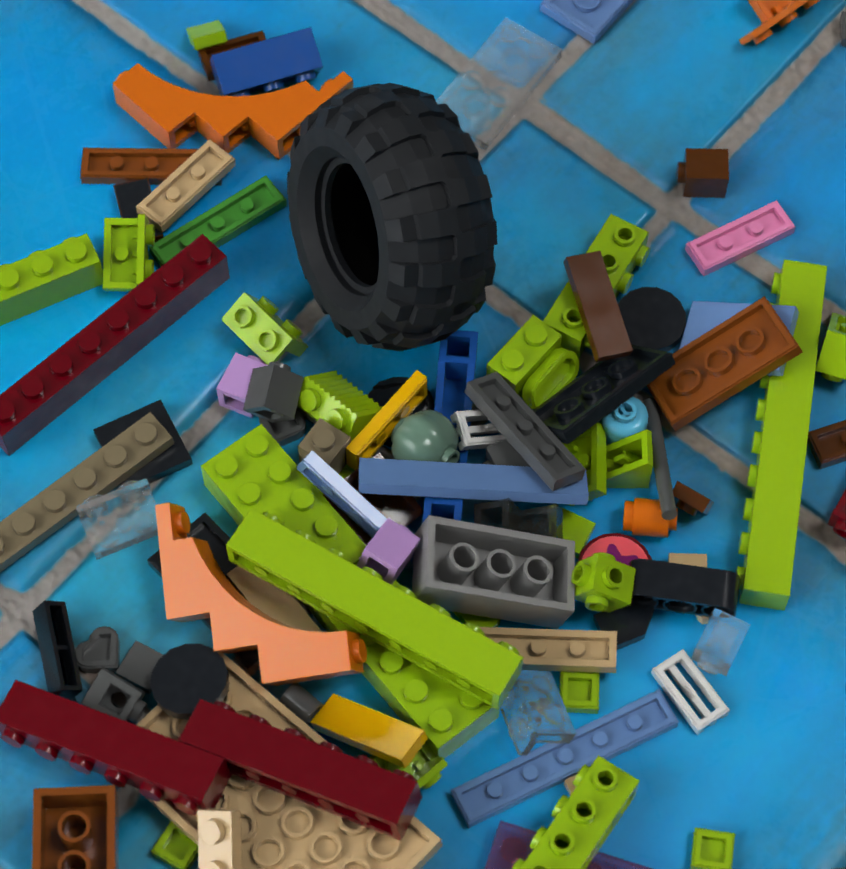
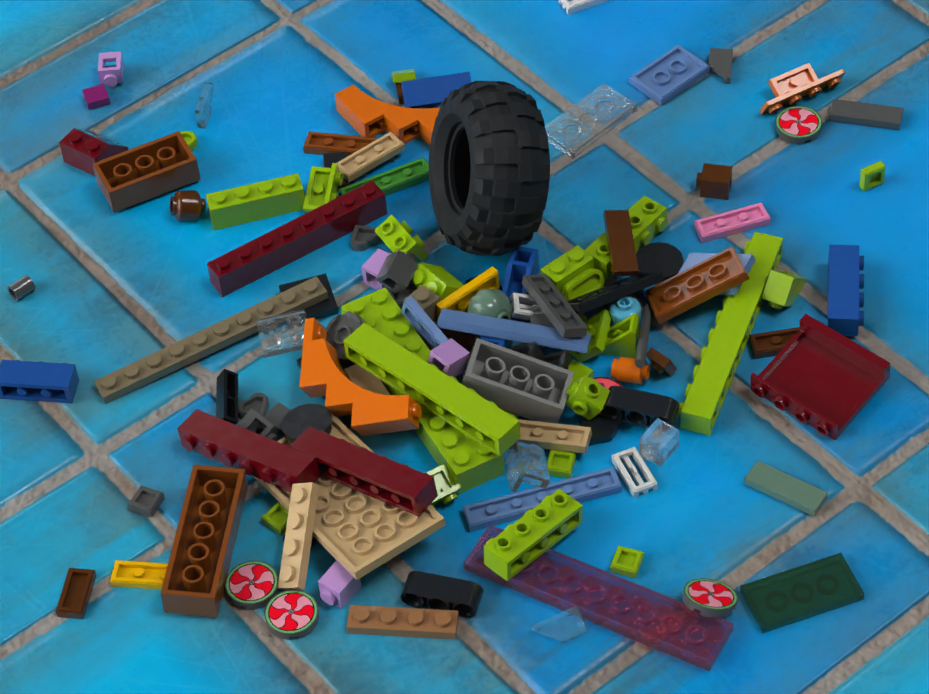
camera: 15 degrees right, 15 degrees down
dark grey hinge [280,683,324,725] -> none
yellow tile [311,693,428,769] -> none
none -> dark grey tile [326,311,367,362]
none -> dark grey tile [351,225,381,251]
none -> tile [775,106,822,144]

